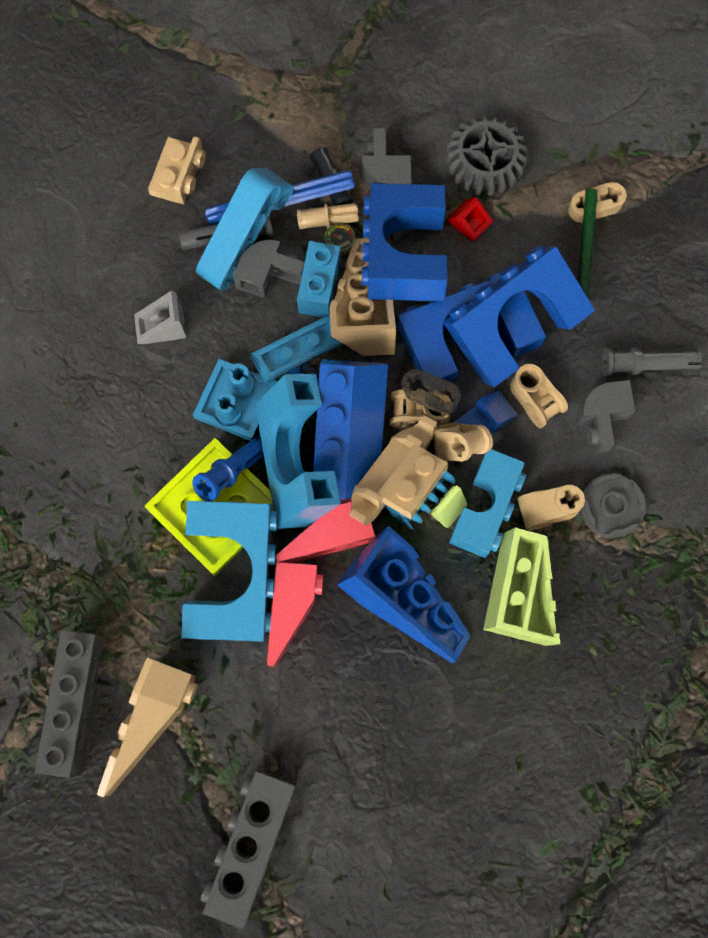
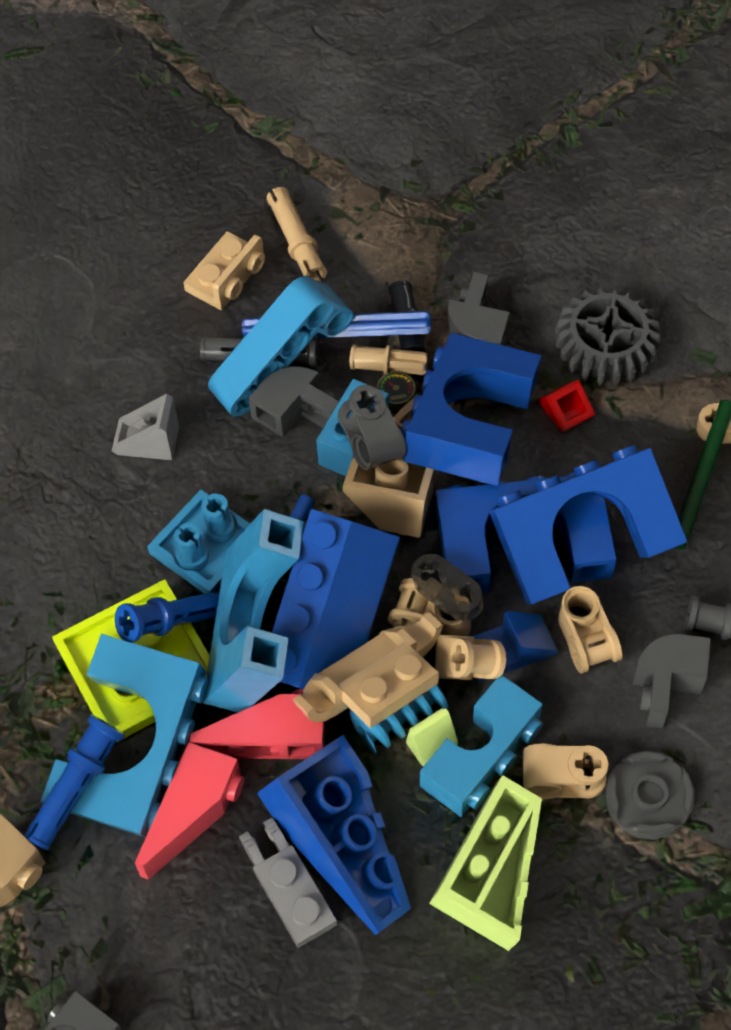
camera: 20 degrees right, 15 degrees down
dark azure tile [250,314,343,384] -> none
none -> blue pin [23,714,125,850]
none -> light grey hinge [239,818,338,948]
none -> tan pin [266,187,327,281]
none -> dark grey piece [338,385,406,470]

